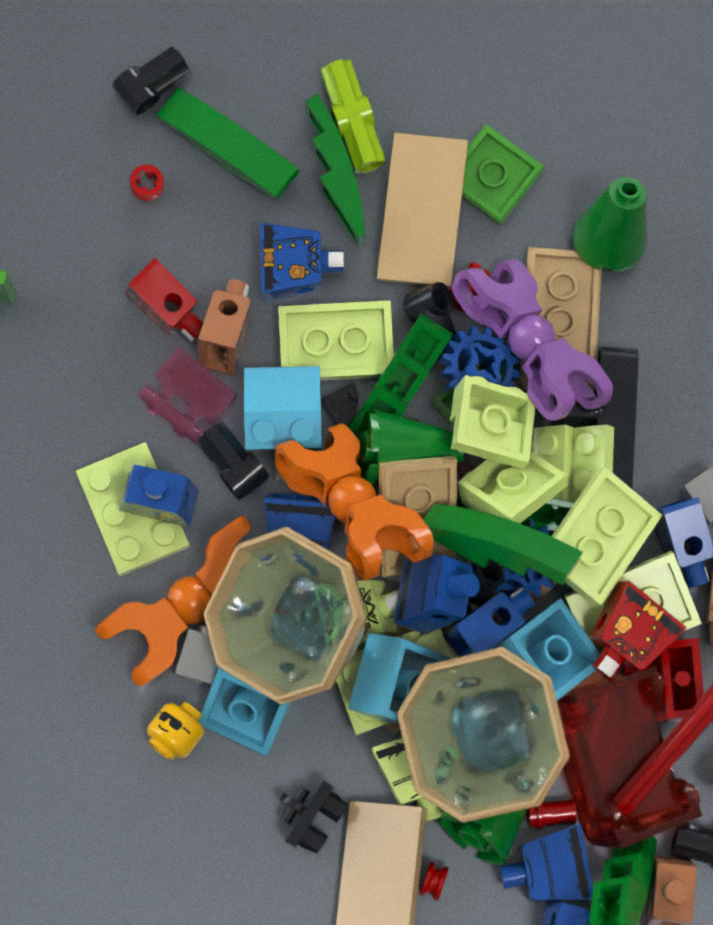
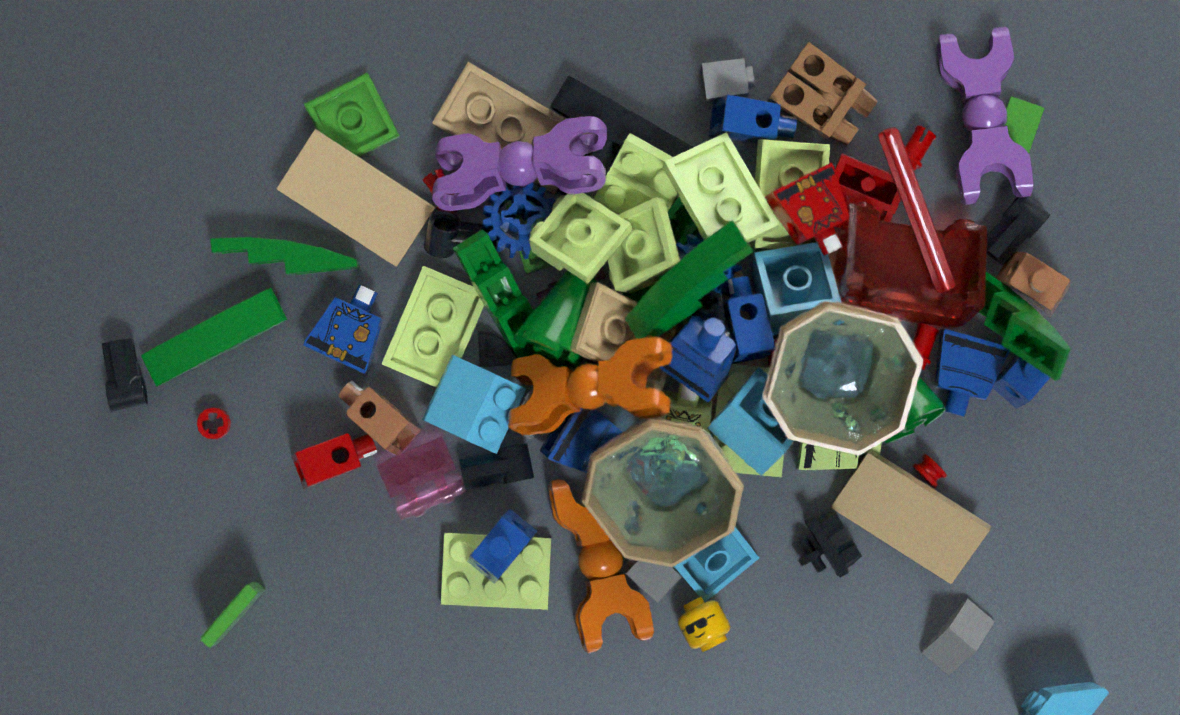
camera: 55 degrees left, 10 degrees up
lime piece [321,59,385,174] -> none
green cone [573,177,647,272] -> none

